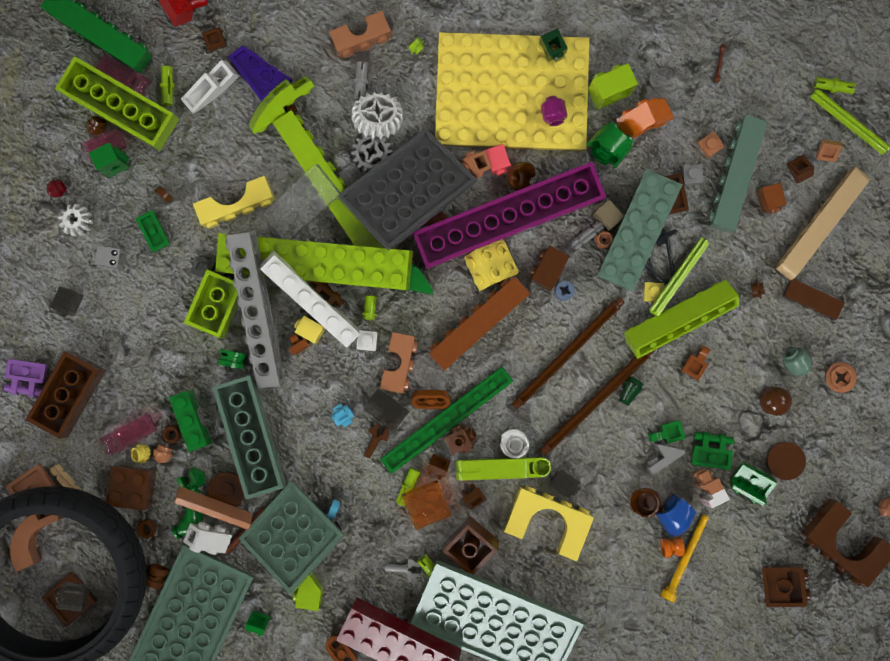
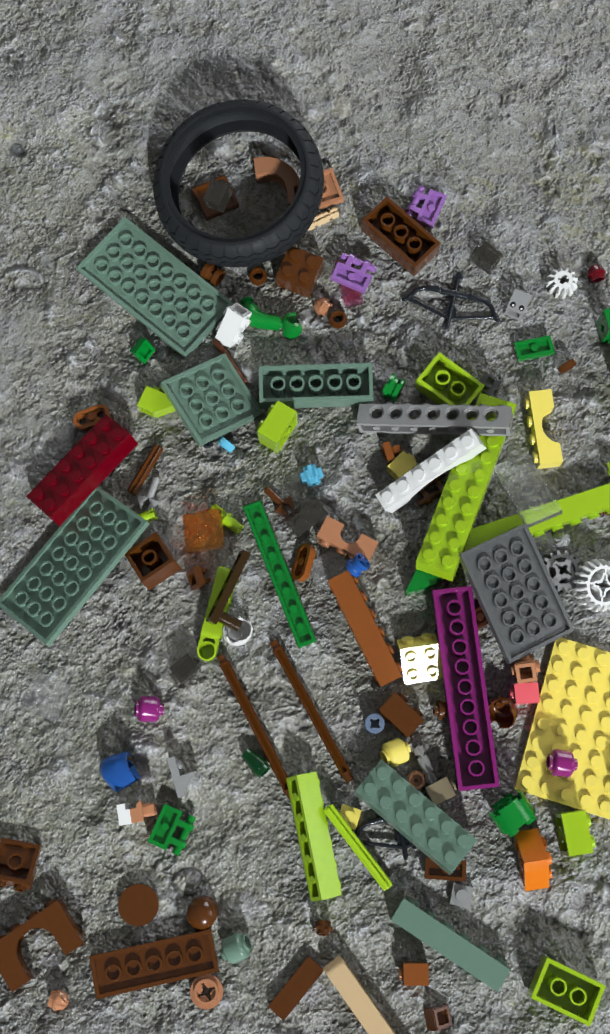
camera: 110 degrees right, 10 degrees down
light yellow plate [131,444,151,464] -> none
green arch [168,390,212,452] -> none
nougat tile [174,486,252,529] -> none
reddish brown tile [207,471,245,507] -> none
white plate [357,330,378,351] -> none
lime pin [362,296,377,320] -> none
reddish brown tile [427,454,451,480] -> none
reddish brown brick [444,423,477,455] -> none
light yellow arch [503,485,594,561] -> none
reddish brown hair [629,488,661,518] -> none
green plate [648,420,686,444] -> none
yellow piece [660,514,708,603] -> none
orange wheel [660,536,685,558] -> none
dark orange plate [681,346,710,381] -> none
nougat plate [697,132,725,159] -> none
copper hinge [713,44,726,83] -> none
green bracket [730,461,777,506] -> none
none -> reddish brown plate [89,928,220,999]
none -> reddish brown axle [127,444,163,496]
none -> magenta head [134,696,164,722]
none -> dark brown piece [206,550,251,631]
none -> lime brick [257,401,298,453]
none -> medium lavender plate [331,253,377,294]
none -> blue wheel [345,553,370,577]
none -> light yellow head [380,738,411,768]
none -> black piece [402,271,500,329]
none -> reddish brown plate [432,700,447,720]
none -> lime brick [527,955,606,1027]

